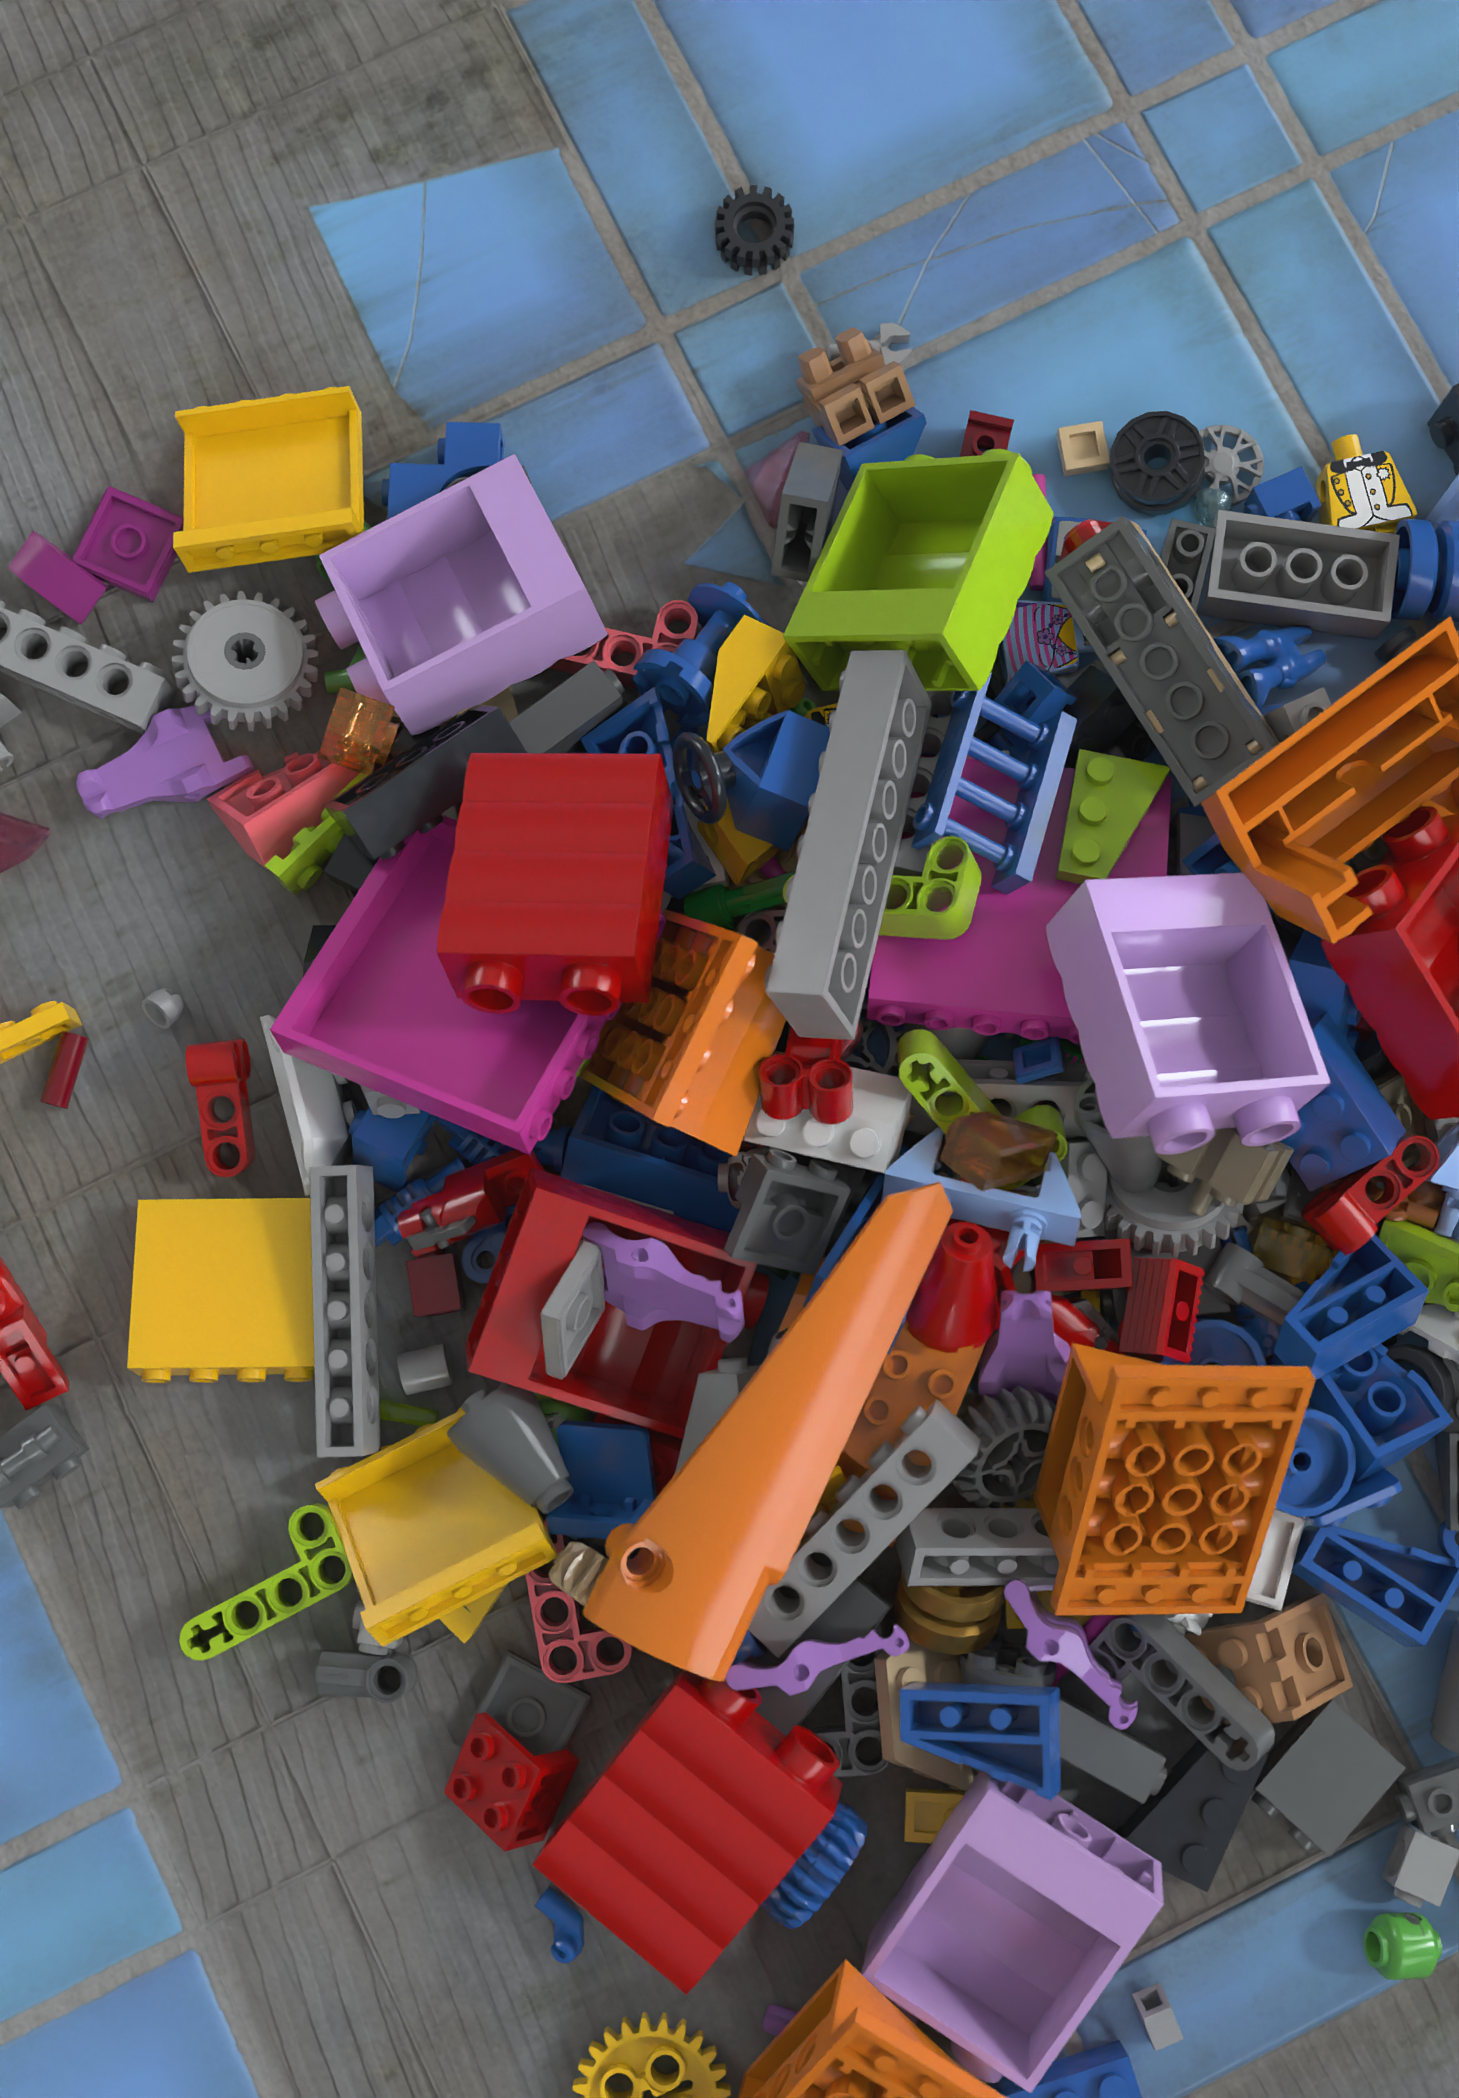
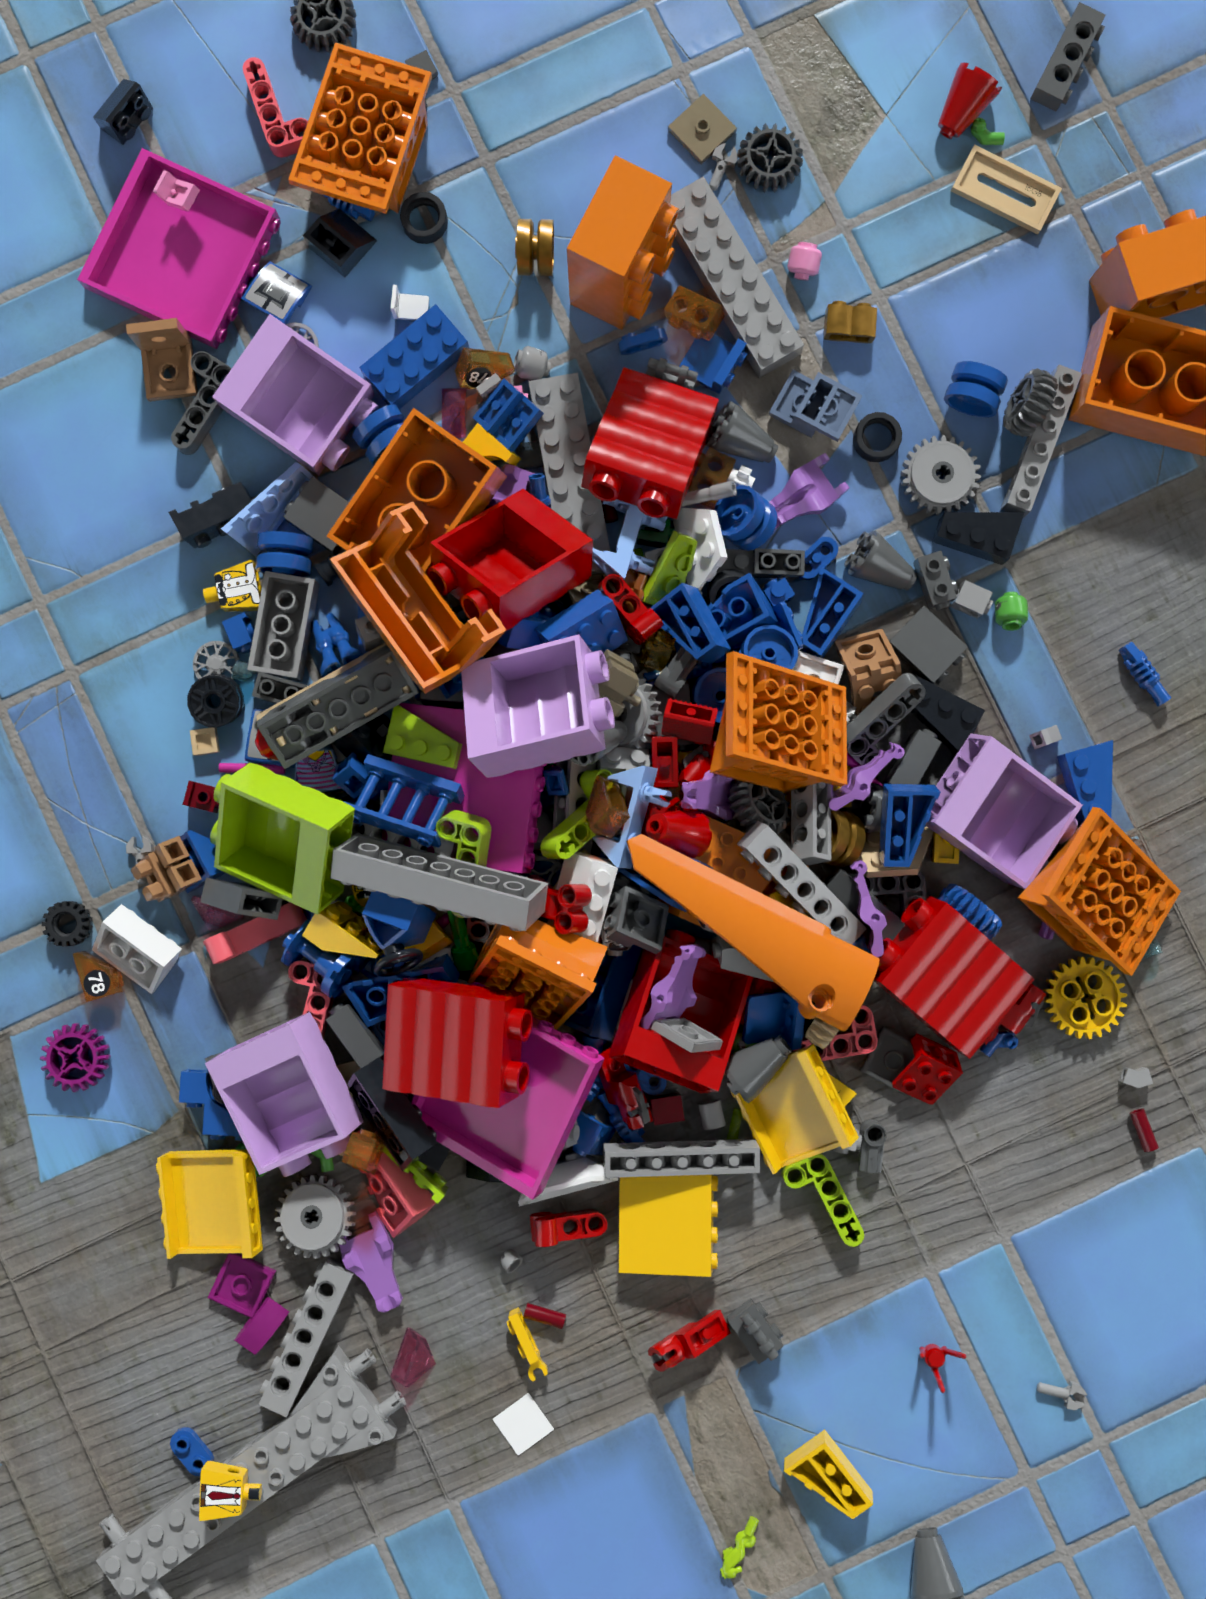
camera: 90 degrees left, 5 degrees up
none -> magenta gear [40,1023,111,1092]
none -> clear orange slope [73,951,124,1002]
none -> white slope [92,904,182,994]
none -> coral beam [203,902,307,965]
none -> blue brick [761,578,795,608]
none -> red plate [983,984,1046,1045]

